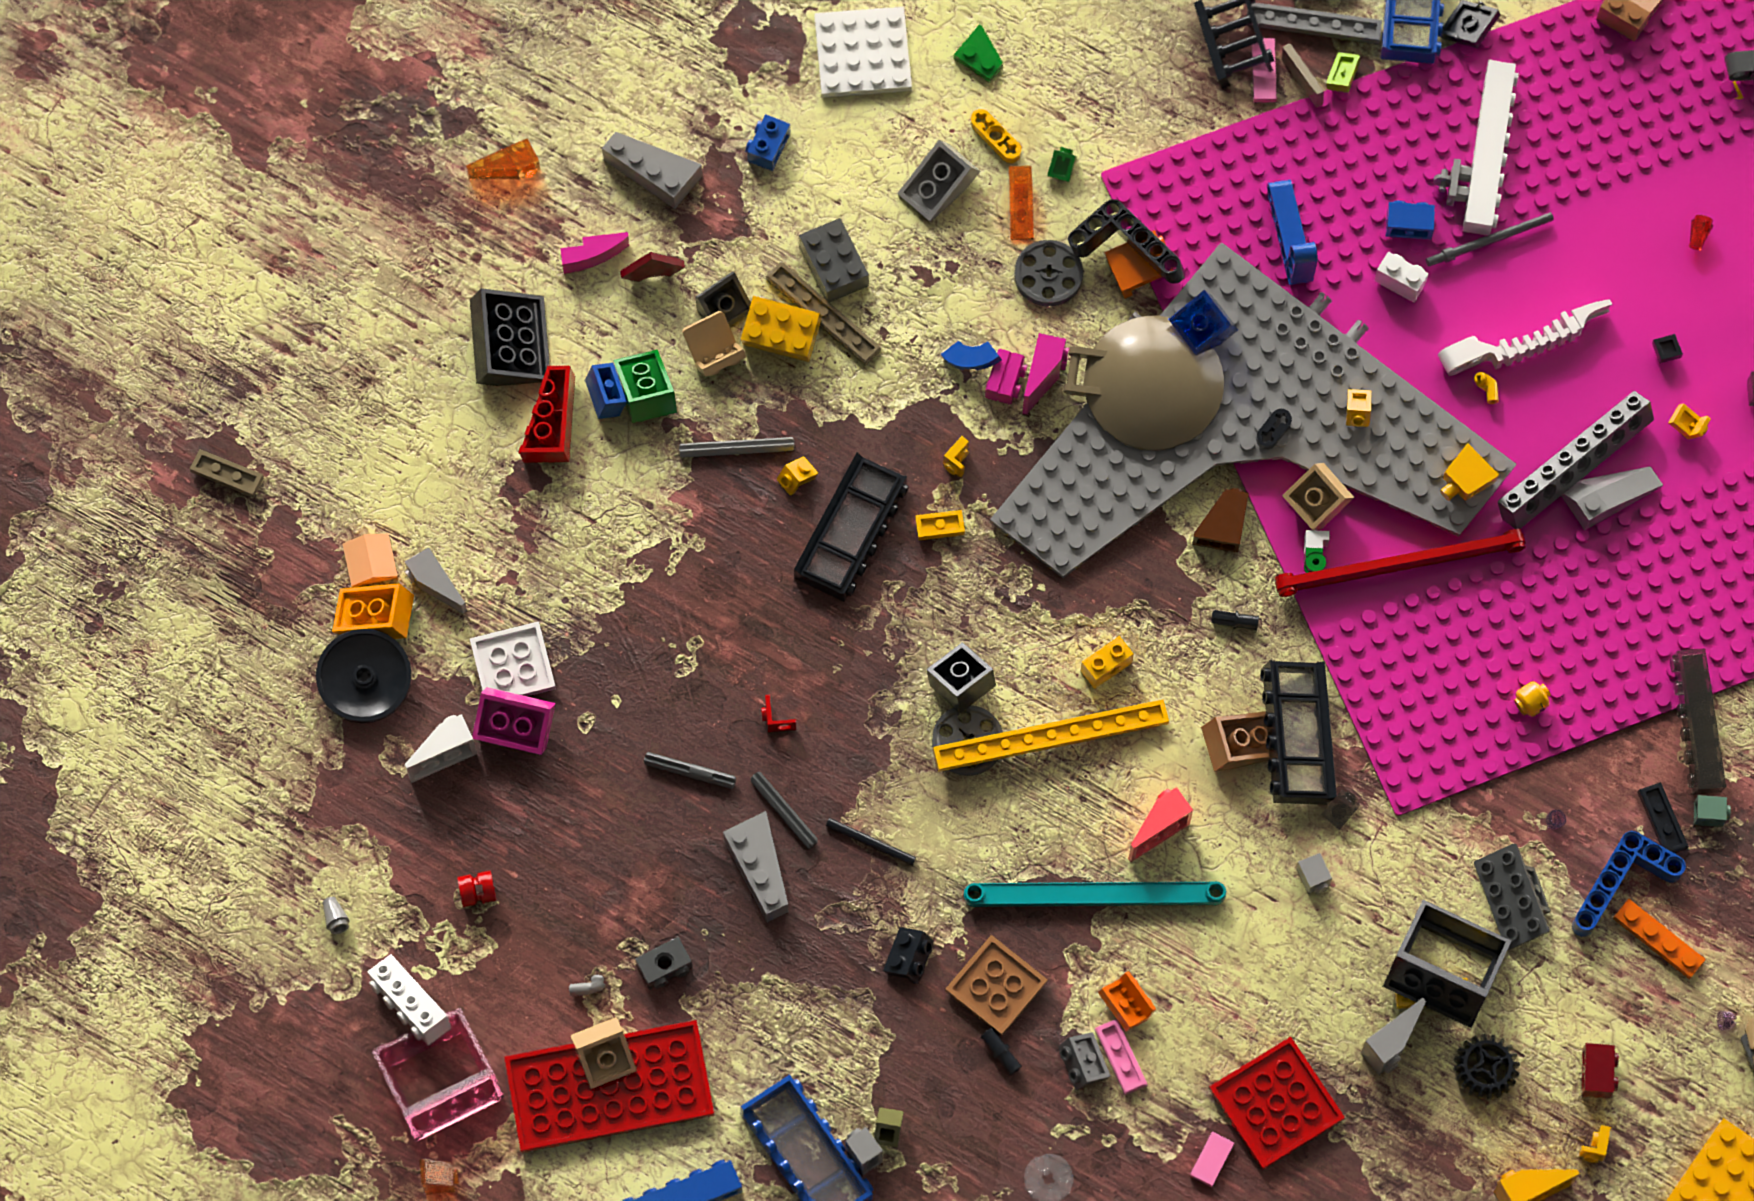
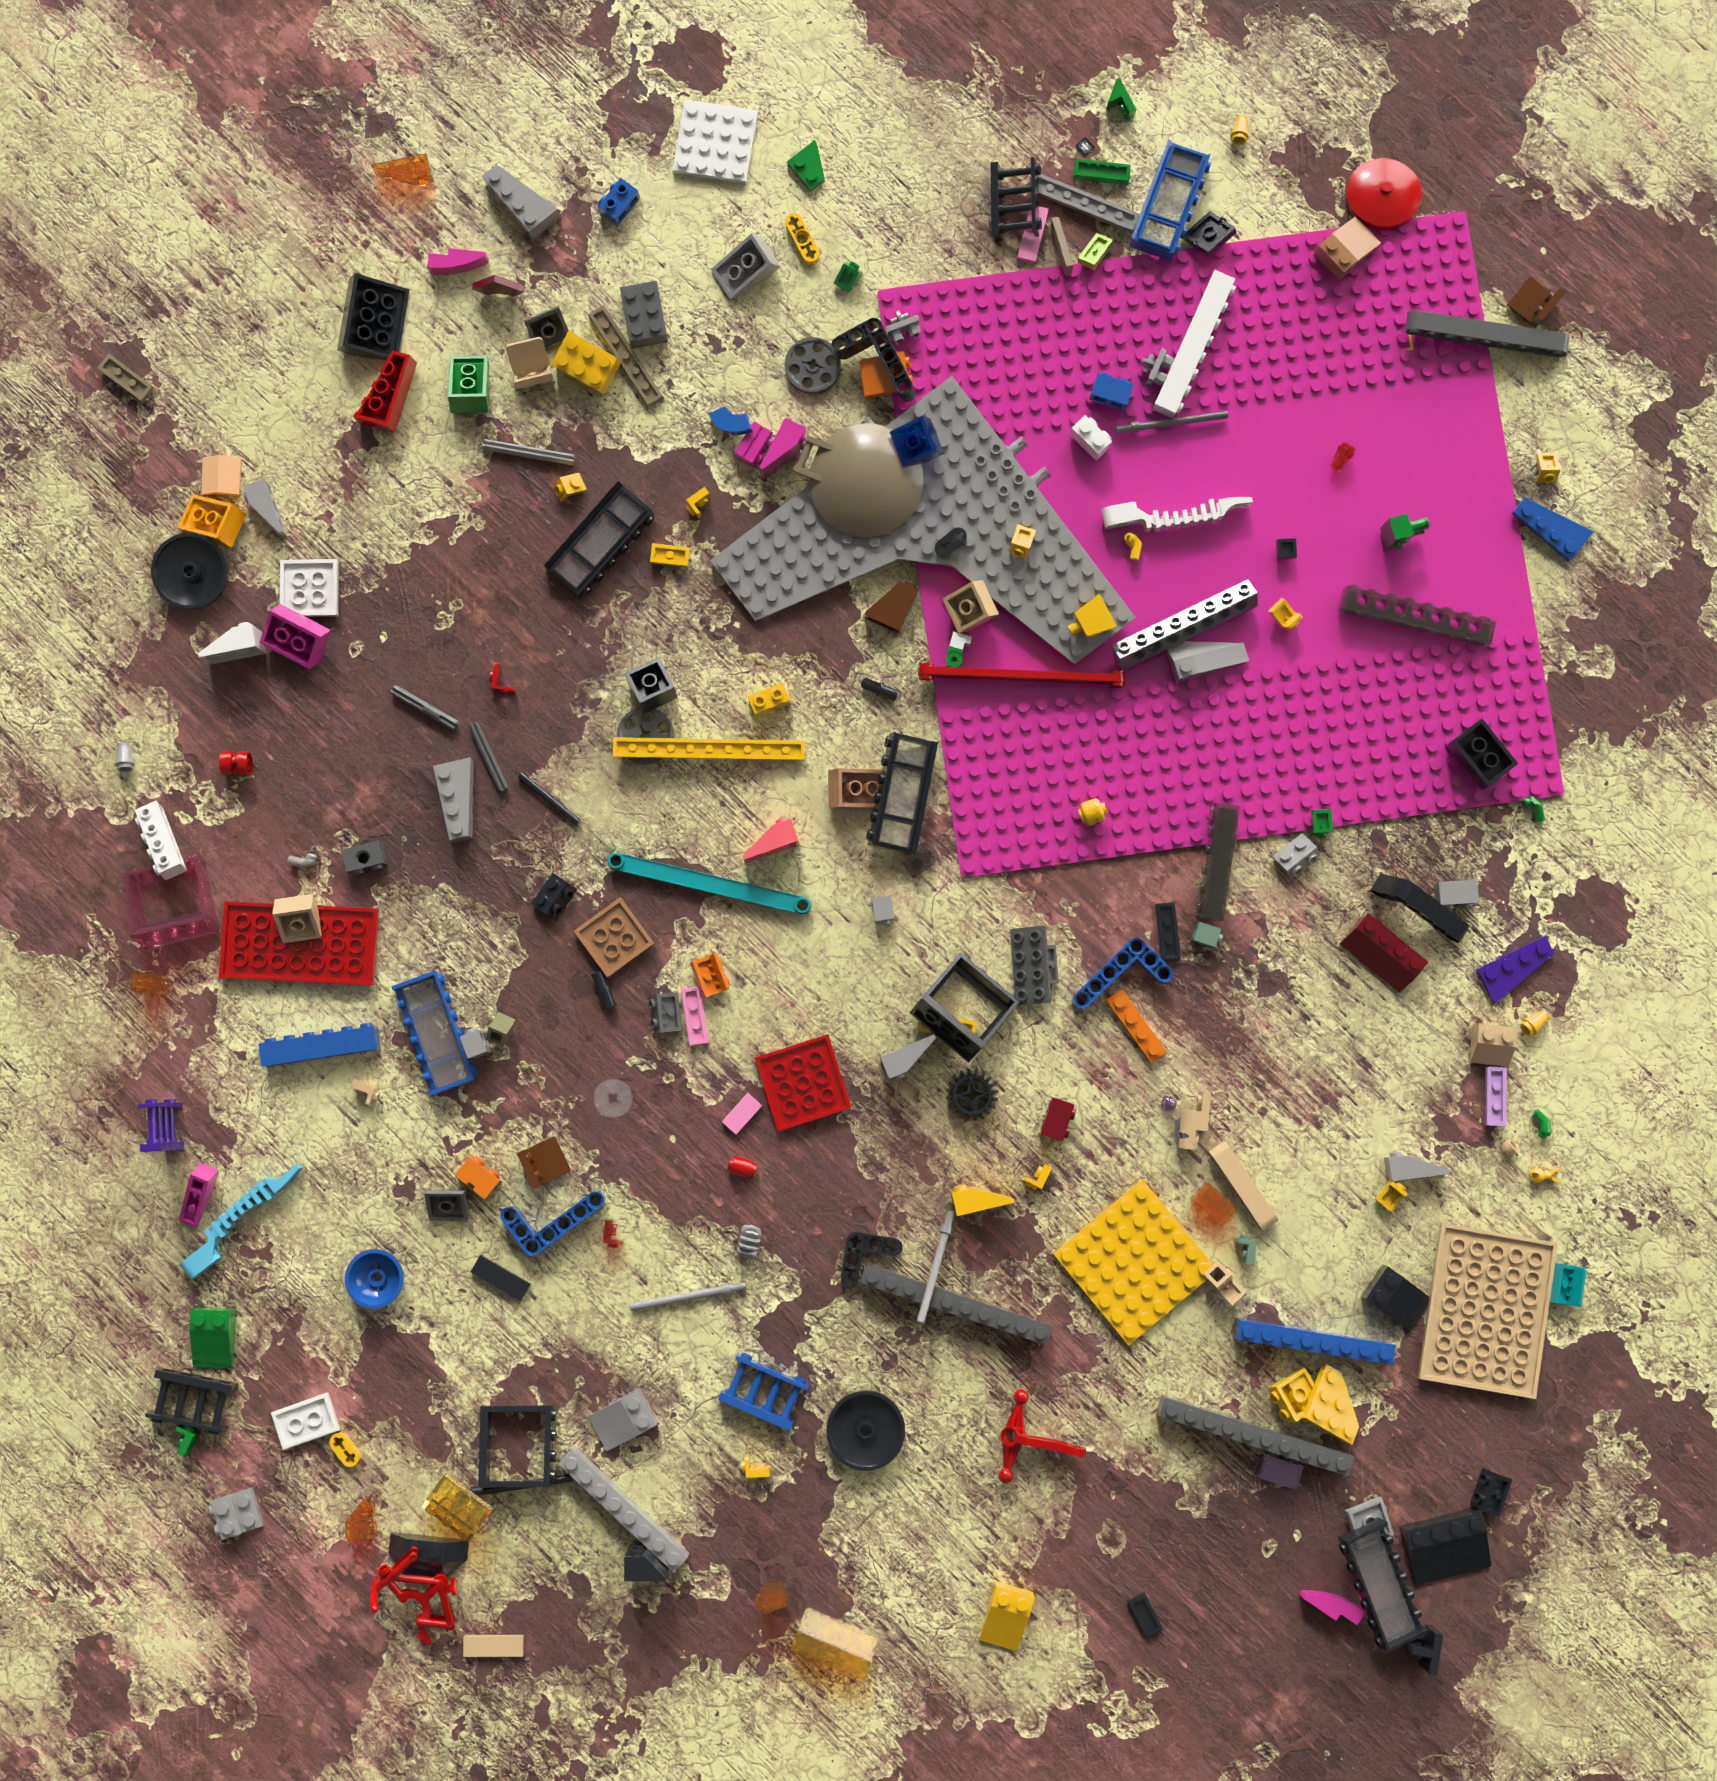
camera: 15 degrees right, 15 degrees up
blue brick [585,363,627,419] -> none
clear orange slope [1008,166,1034,240] -> none
blue beam [1267,179,1318,285] -> none
clear purple hinge [1545,809,1566,830] -> none
none -> light grey hips [886,310,920,345]

